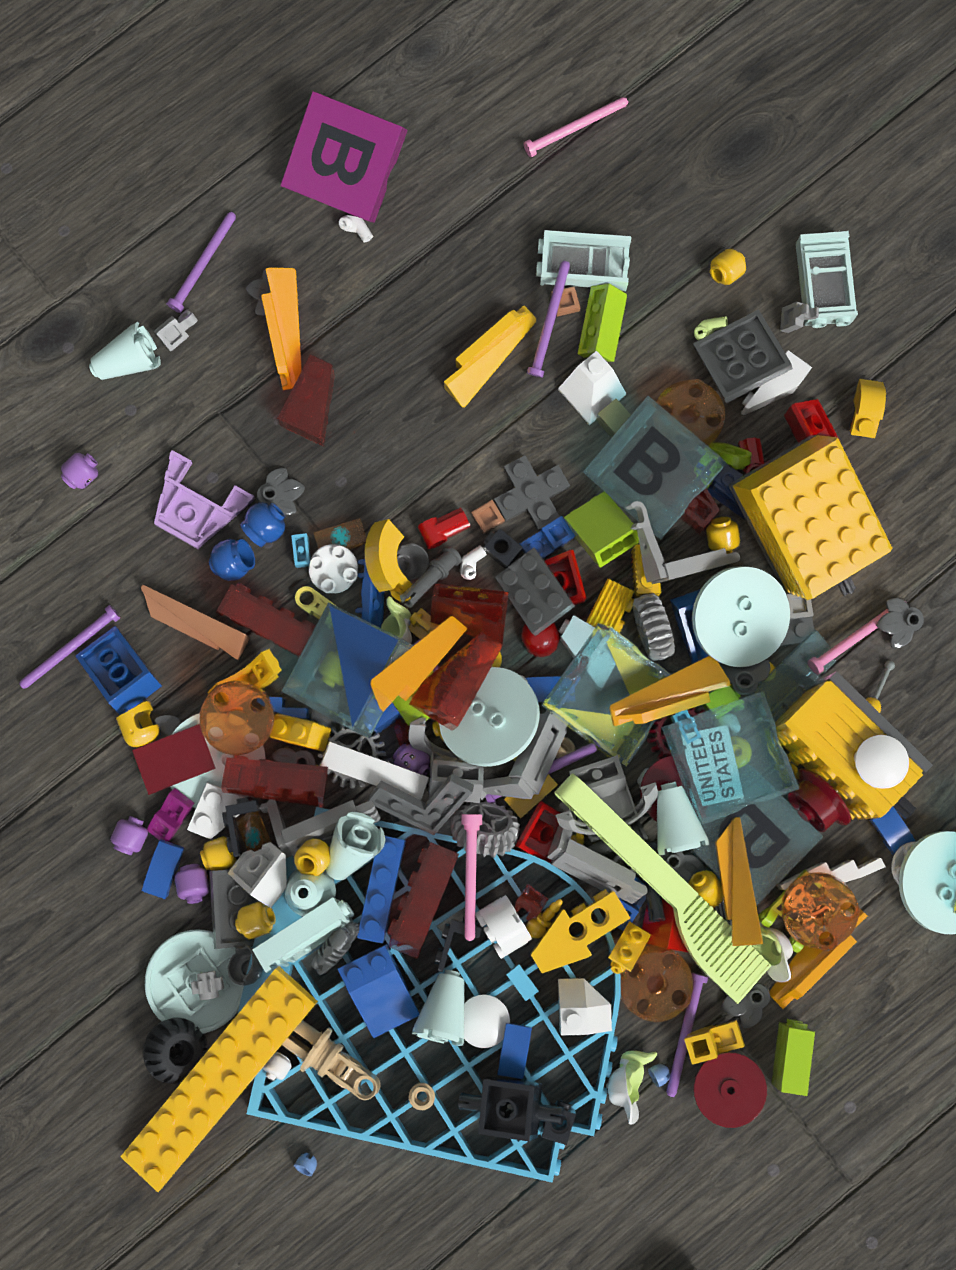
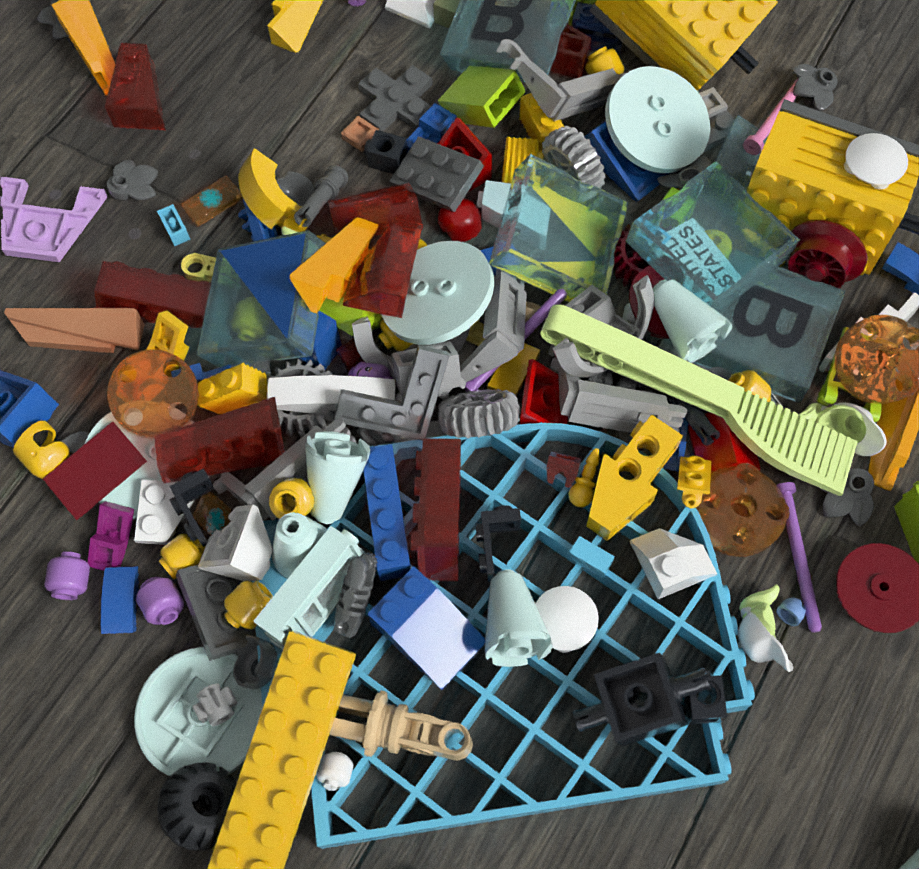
camera: 20 degrees left, 15 degrees down
blue piece [209,539,255,581] -> none
blue piece [240,502,285,547] -> none
white dish [309,544,358,593] -> none
tan plate [409,1083,435,1110] -> none
red piece [417,508,470,549] -> none
white arm [460,545,487,580] -> none
bright pink piece [461,814,482,941] -> none
white brick [475,895,532,959] -> none
blue slope [497,1023,532,1079] -> none
light orange wedge [609,656,731,726] -> none
yellow brick [684,1020,745,1065] -> none
light orange wedge [715,817,763,946] -> none

